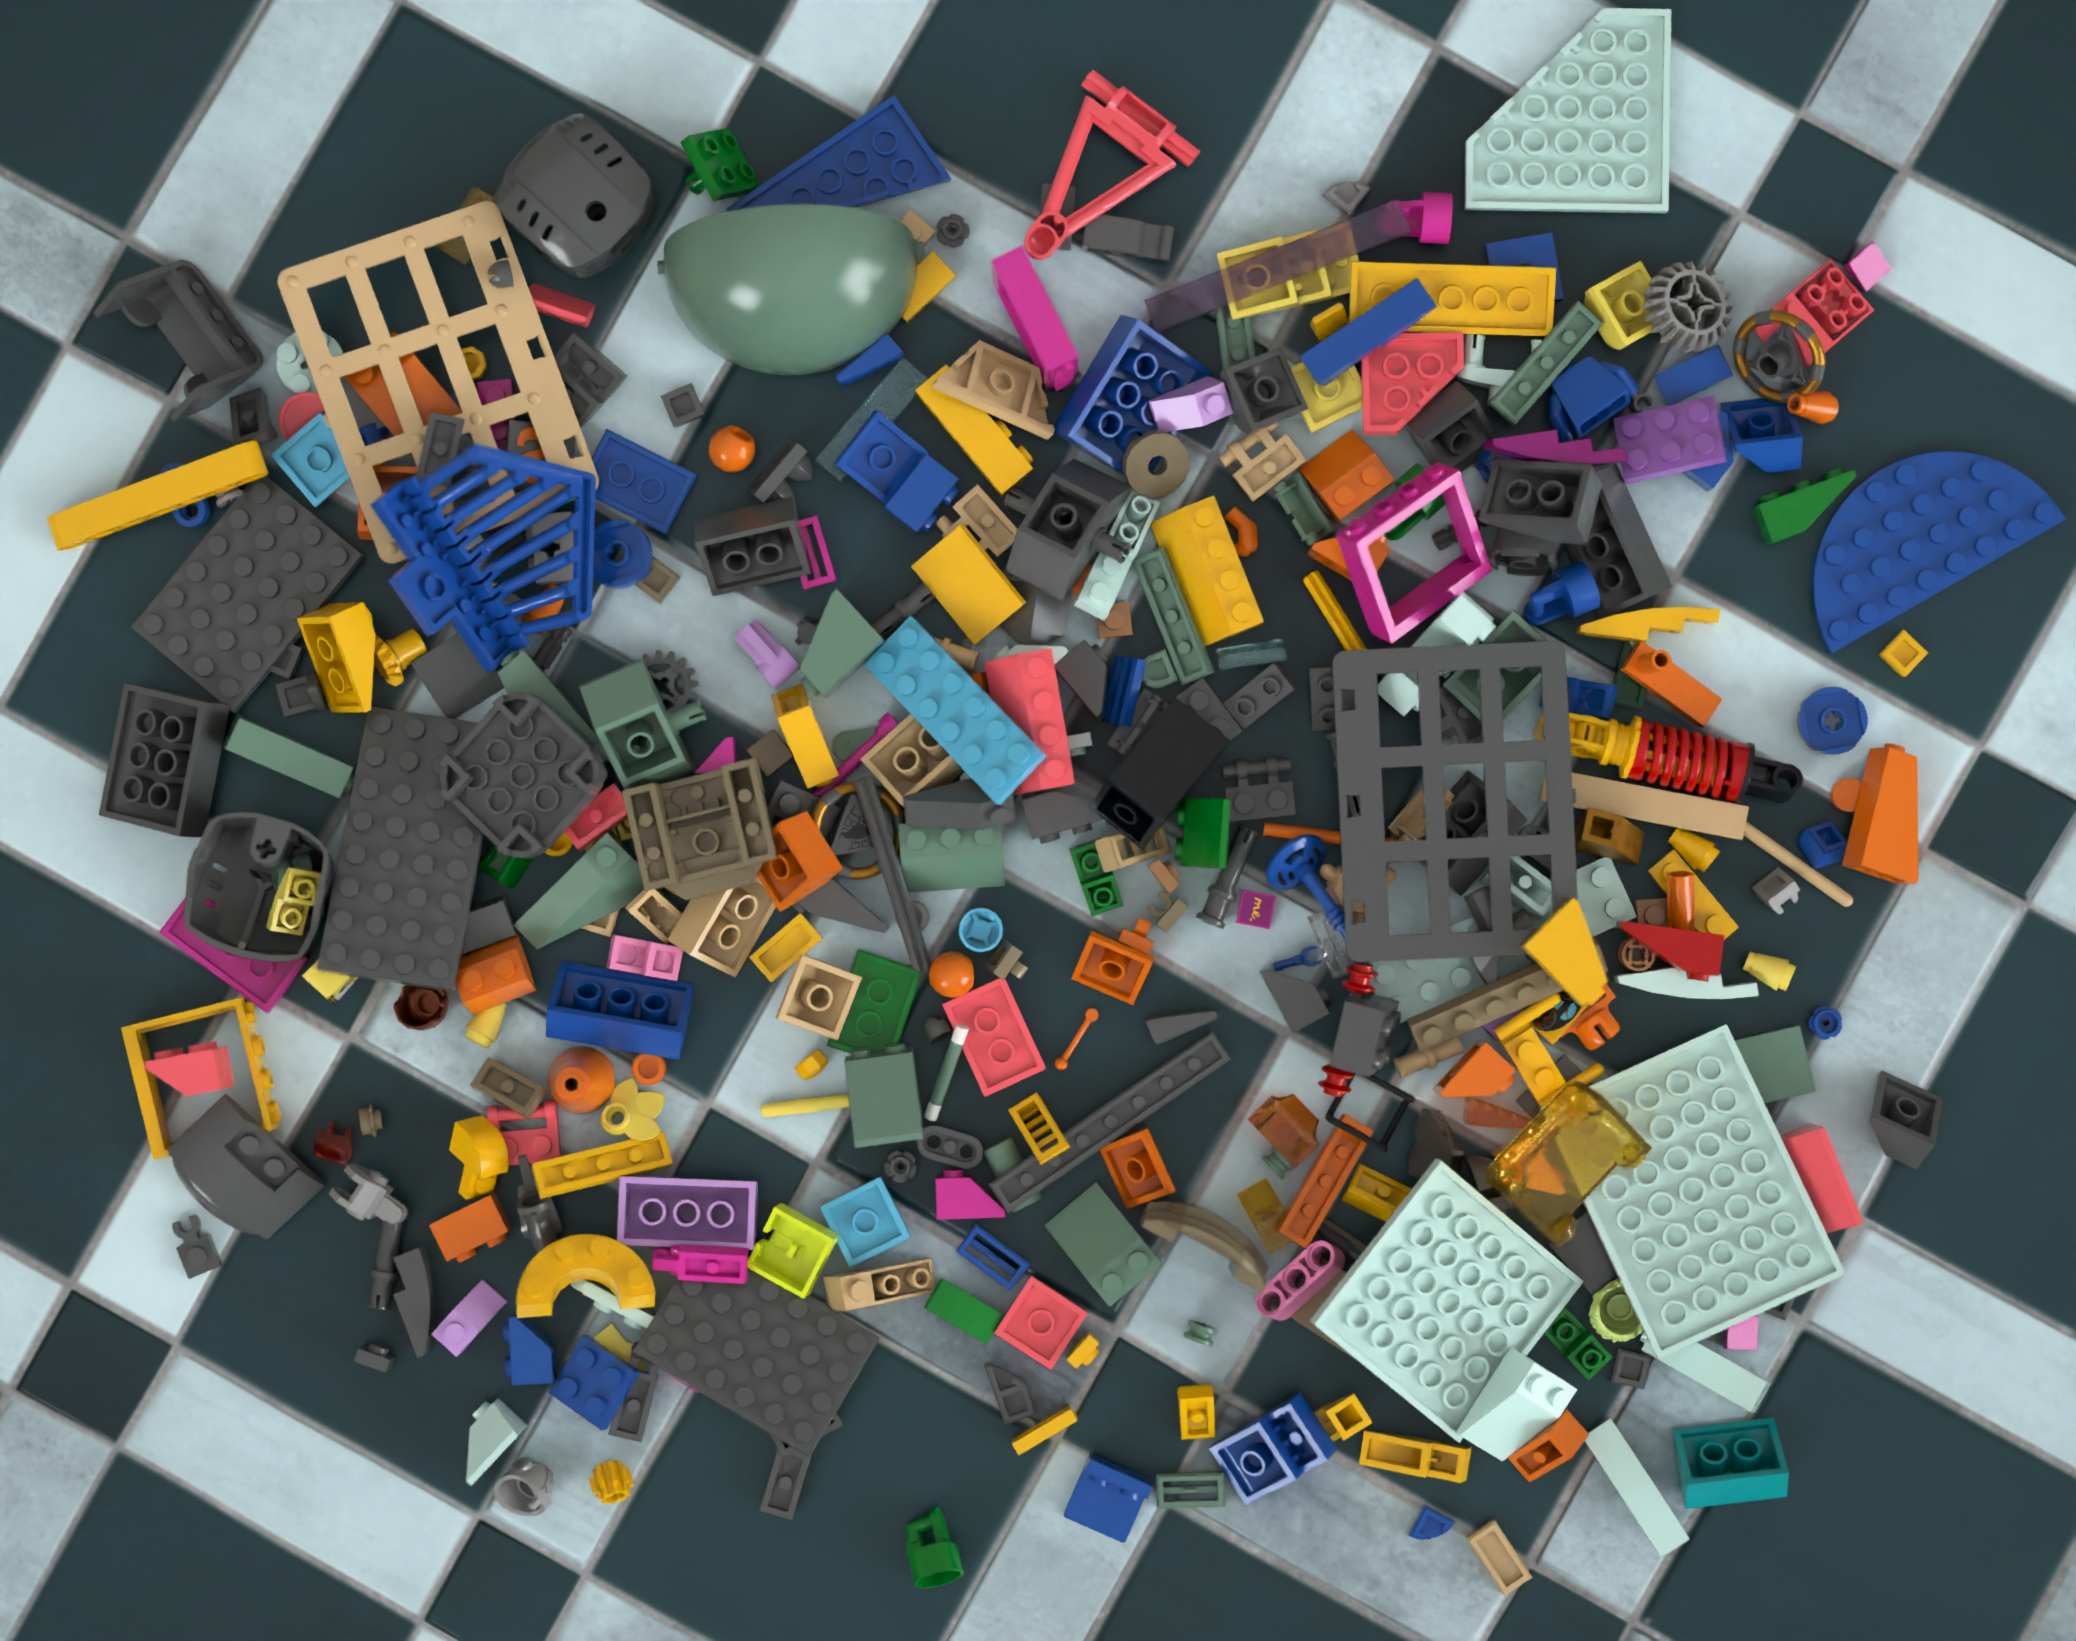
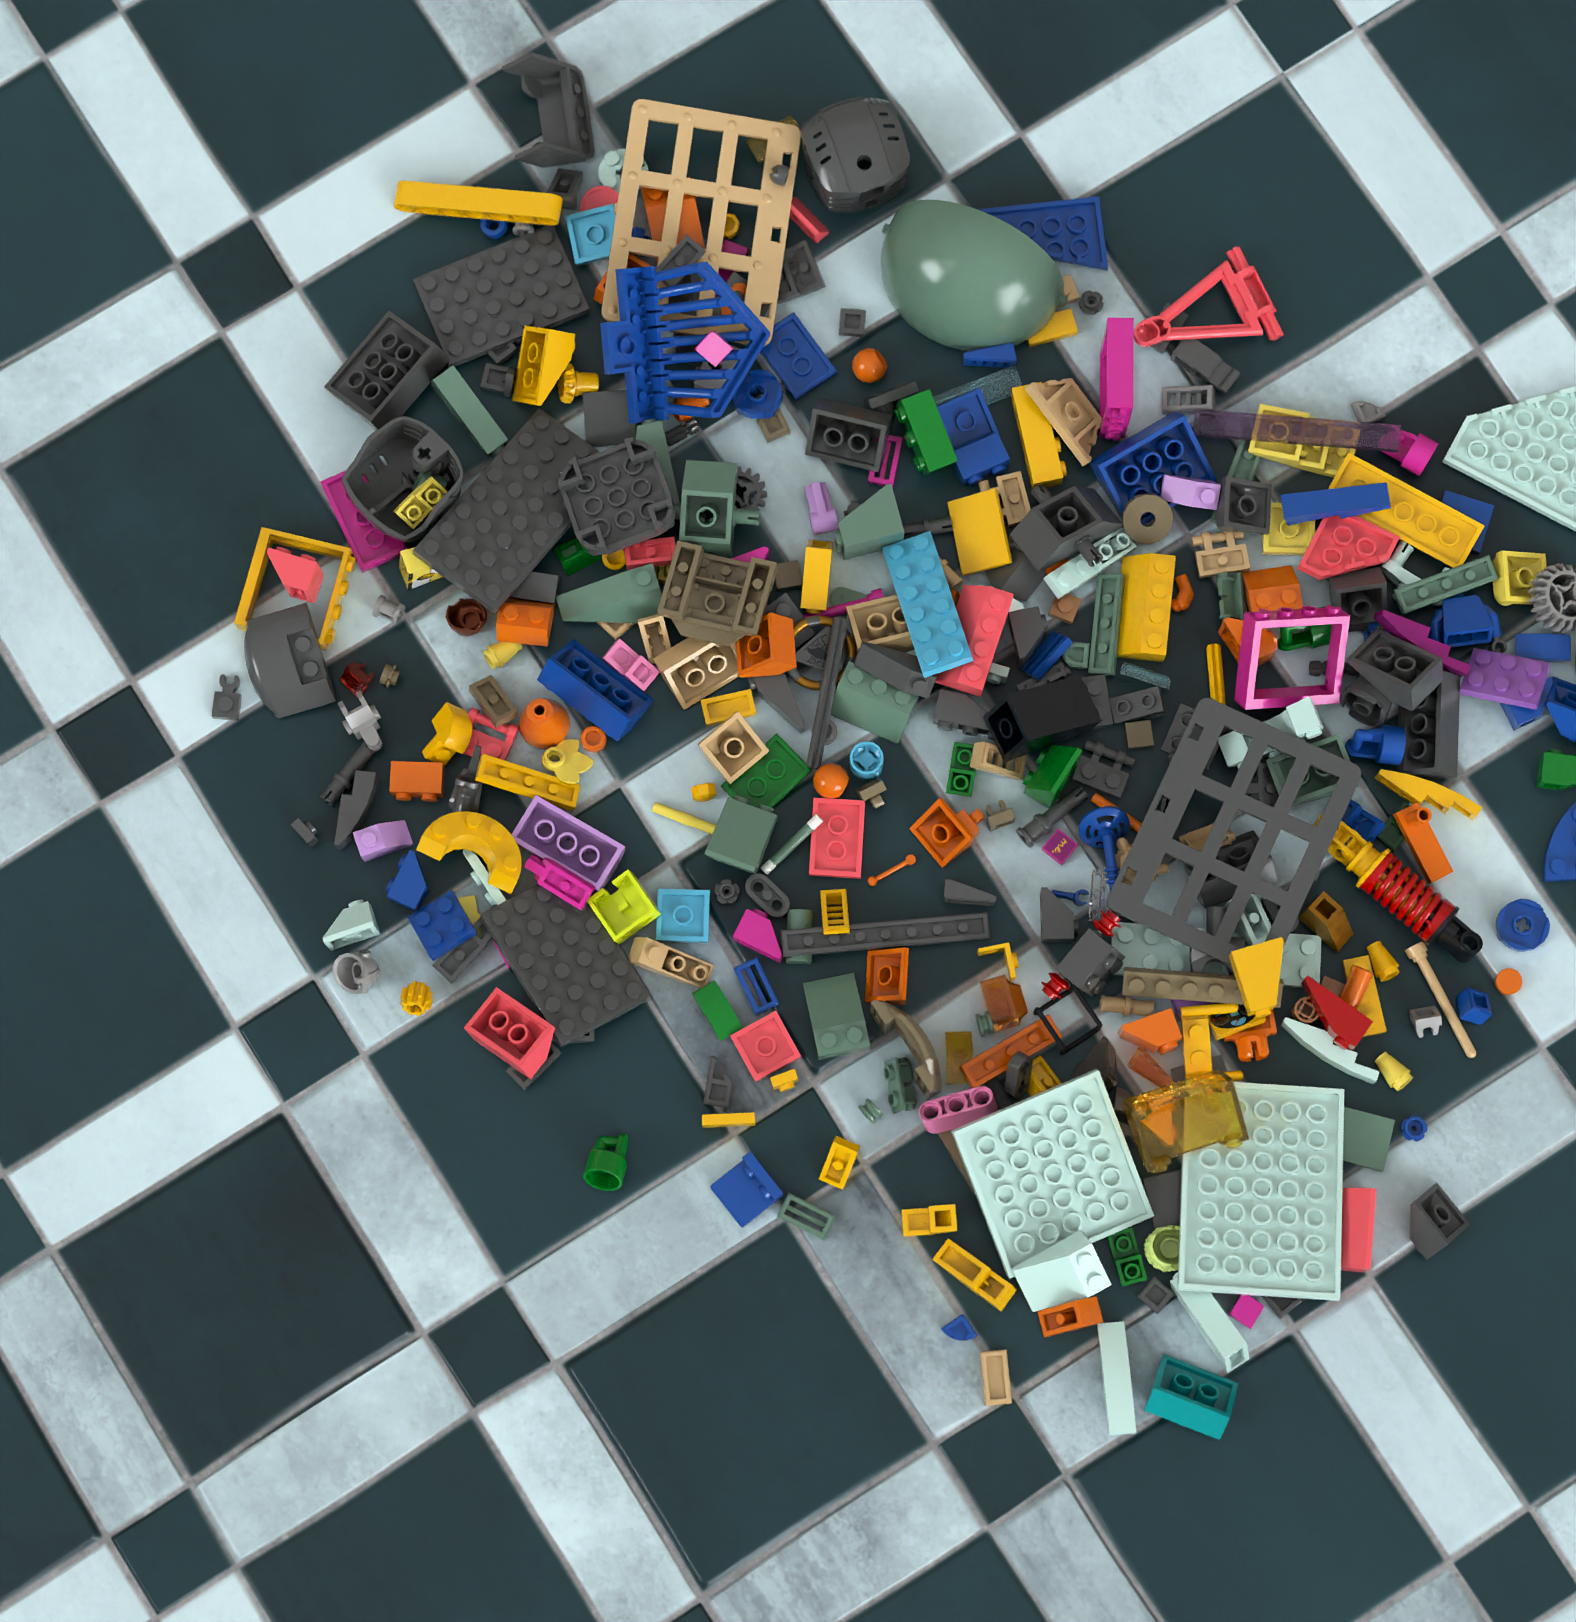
camera: 30 degrees right, 10 degrees down
green plate [680,128,760,202] -> none
dark grey hinge [923,1015,953,1044] -> none
medium nougat plate [1148,858,1180,894] -> none
blue slope [1209,1392,1337,1505] -> none
yellow slope [1310,302,1348,342] -> none
tan tile [1540,773,1749,840] -> none
orange slope [1842,743,1918,884] -> none
none -> light grey bush [372,595,405,625]
none -> coral slope [464,987,555,1079]
none -> slope [695,331,733,367]
none -> sand green hinge [883,1057,917,1114]
none -> green brick [894,389,958,476]
none -> yellow bracket [977,942,1019,981]
none -> dark grey beam [1004,1051,1033,1099]
none -> dark tan tile [1124,720,1154,750]
none -> light grey slope [1162,385,1216,414]

